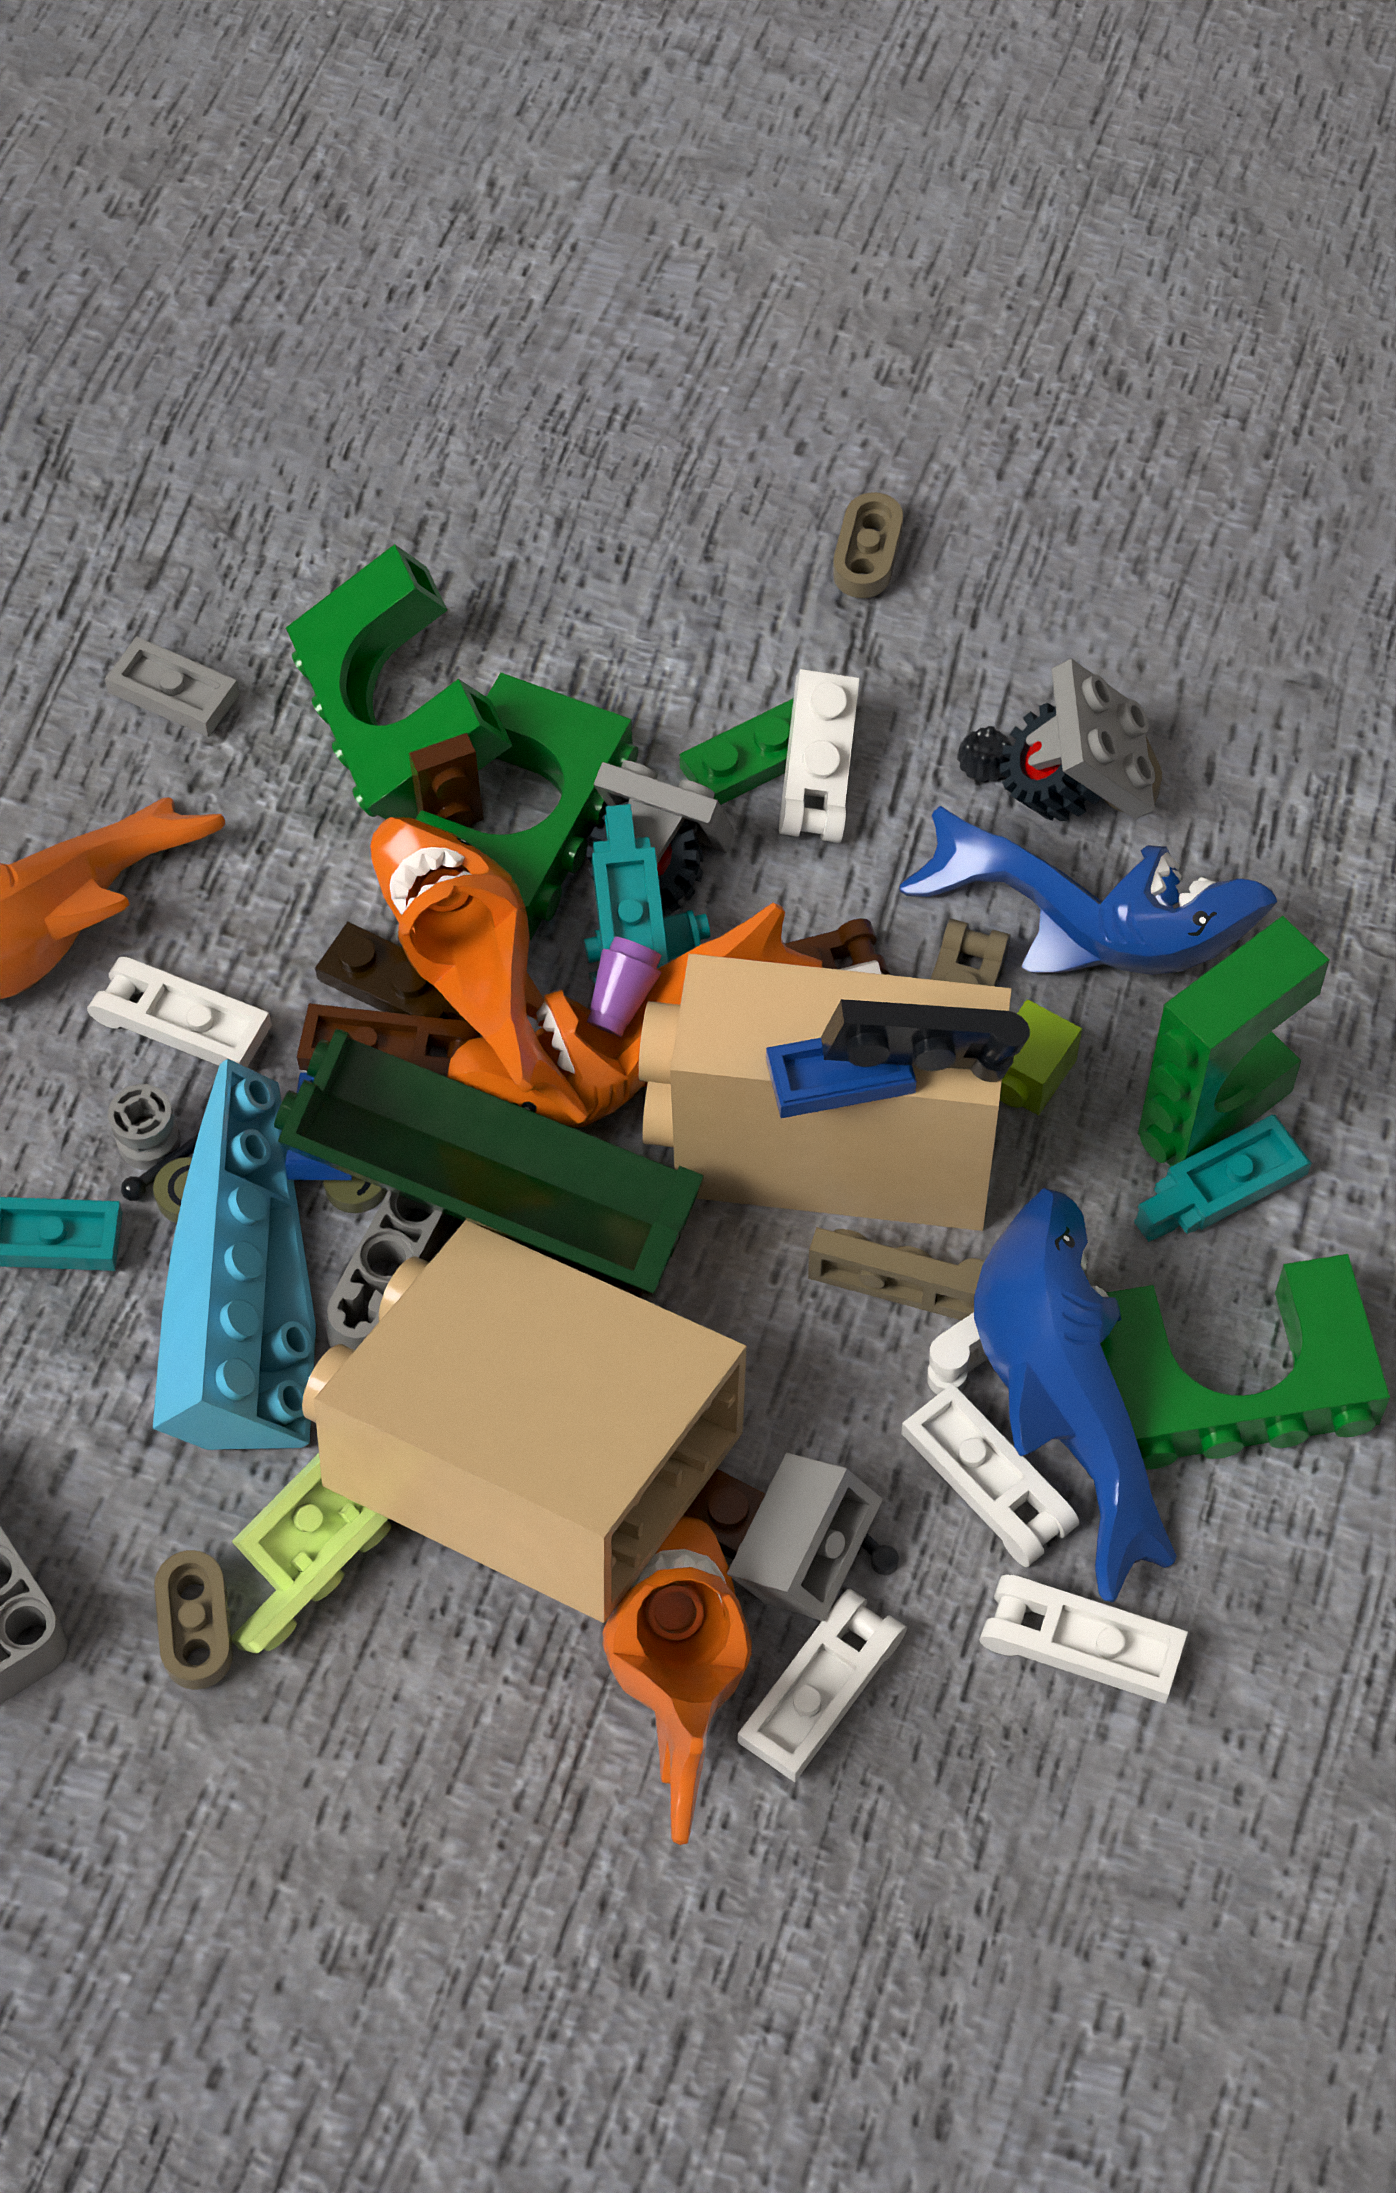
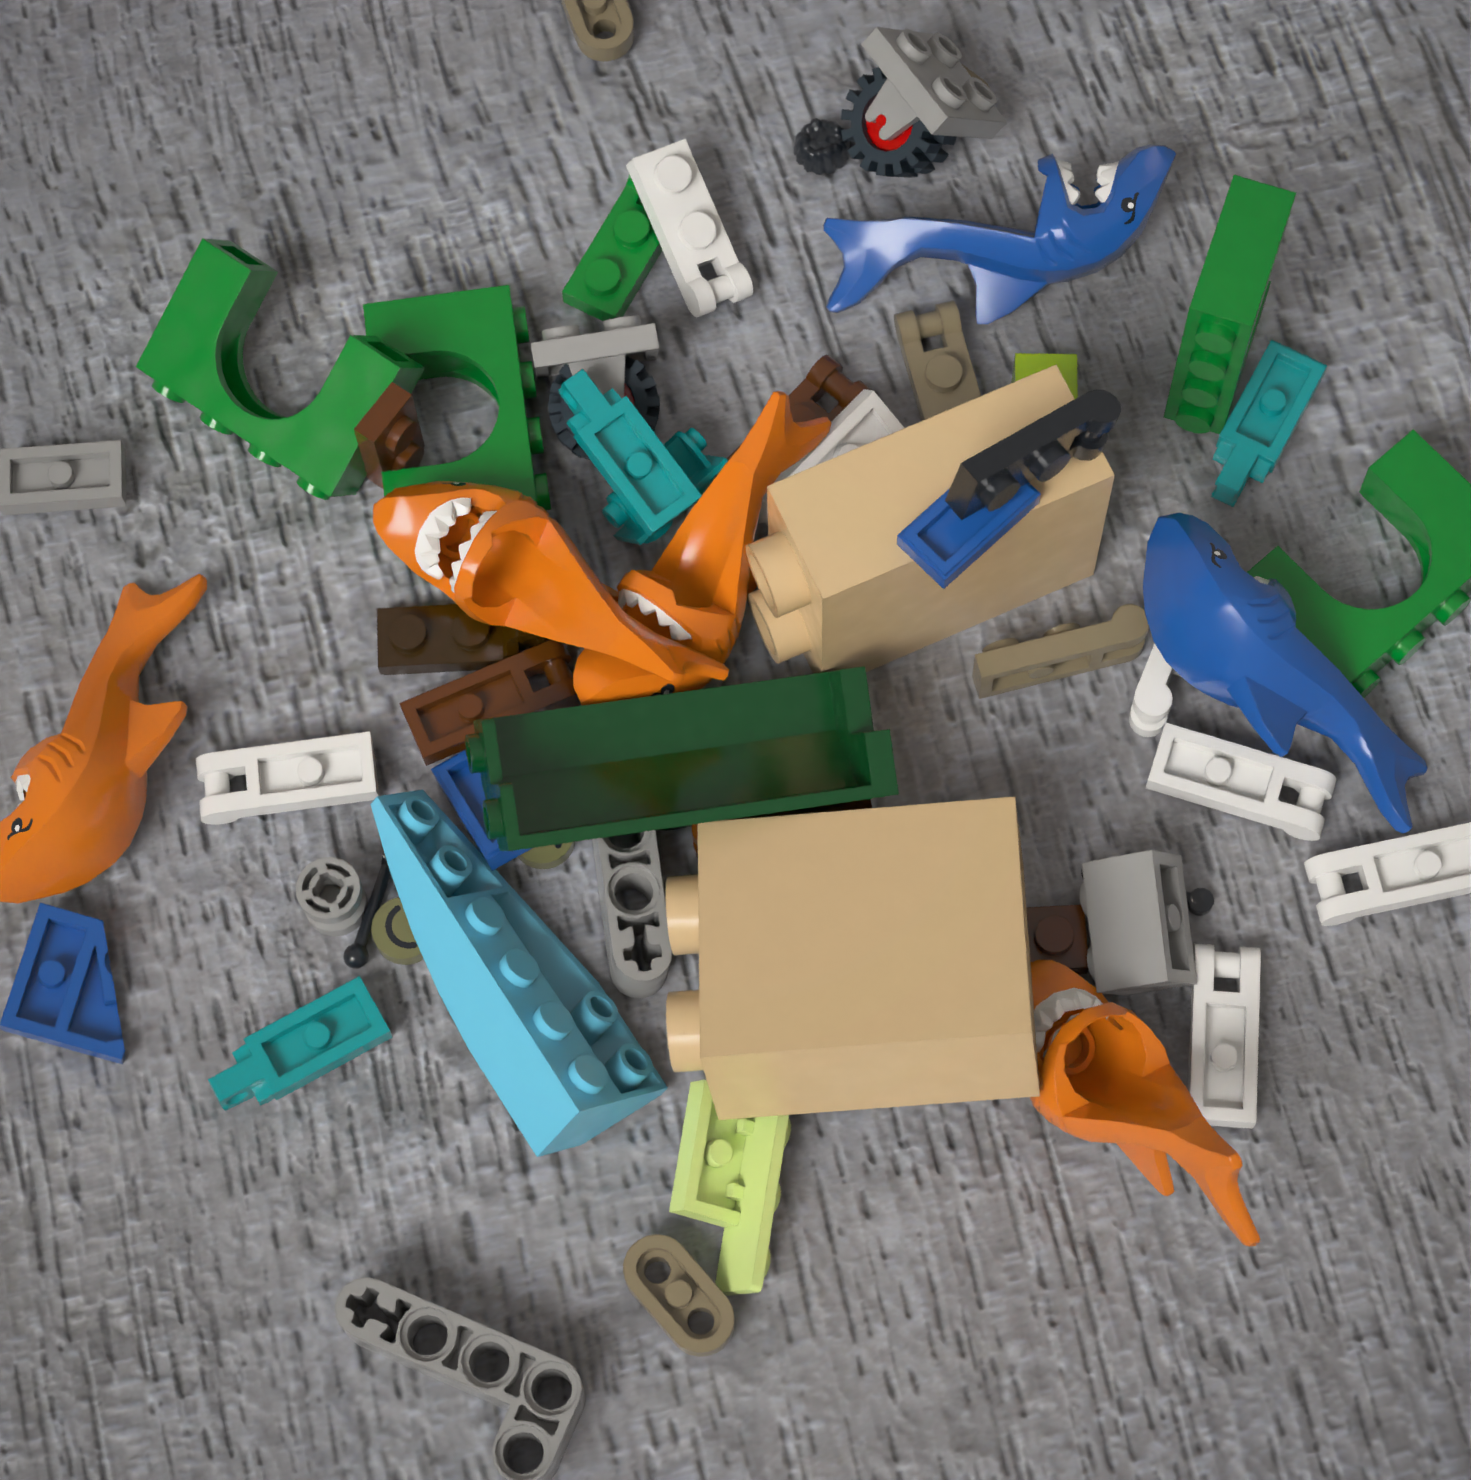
camera: 30 degrees left, 10 degrees up
medium lavender cone [587,936,662,1037] -> none

